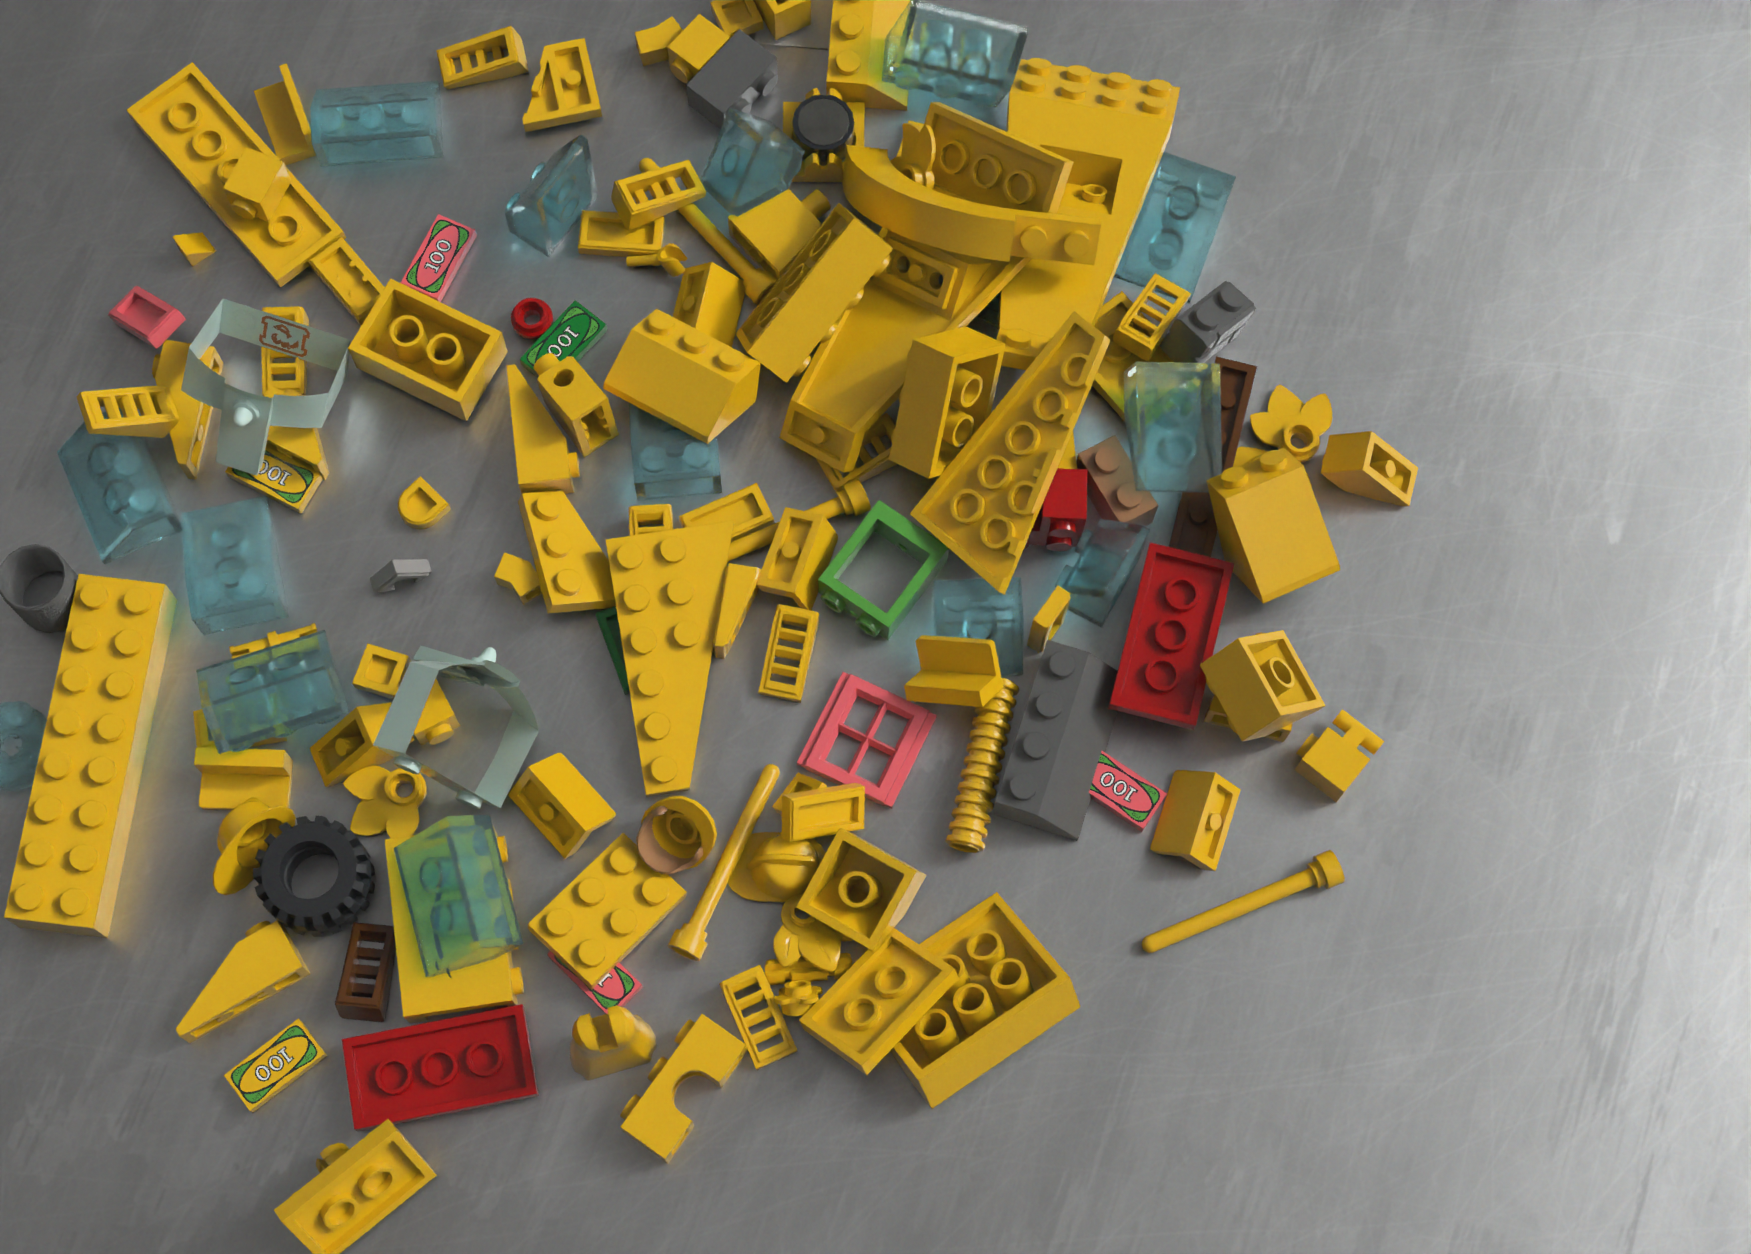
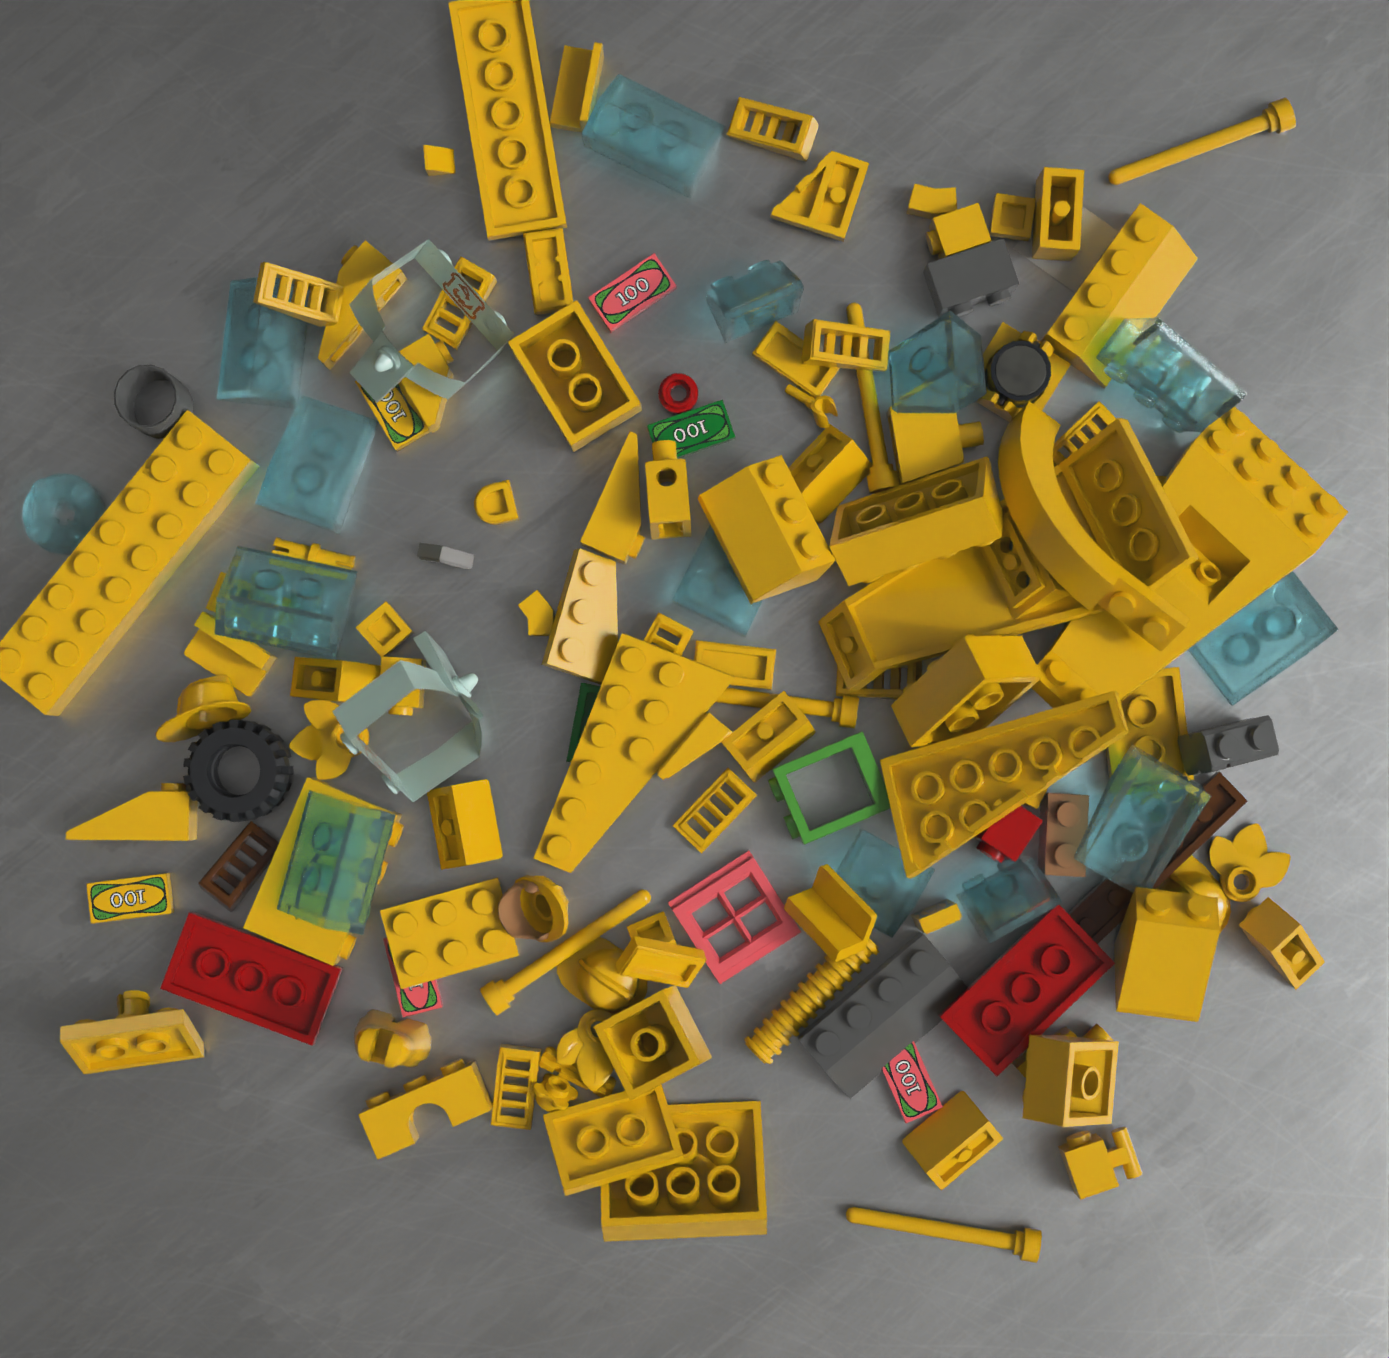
camera: 30 degrees right, 15 degrees up
coral tile [108,286,186,349] -> none
yellow brick [223,147,292,222] -> none
yellow plate [890,123,936,190] -> none
yellow slope [1112,273,1191,362] -> none

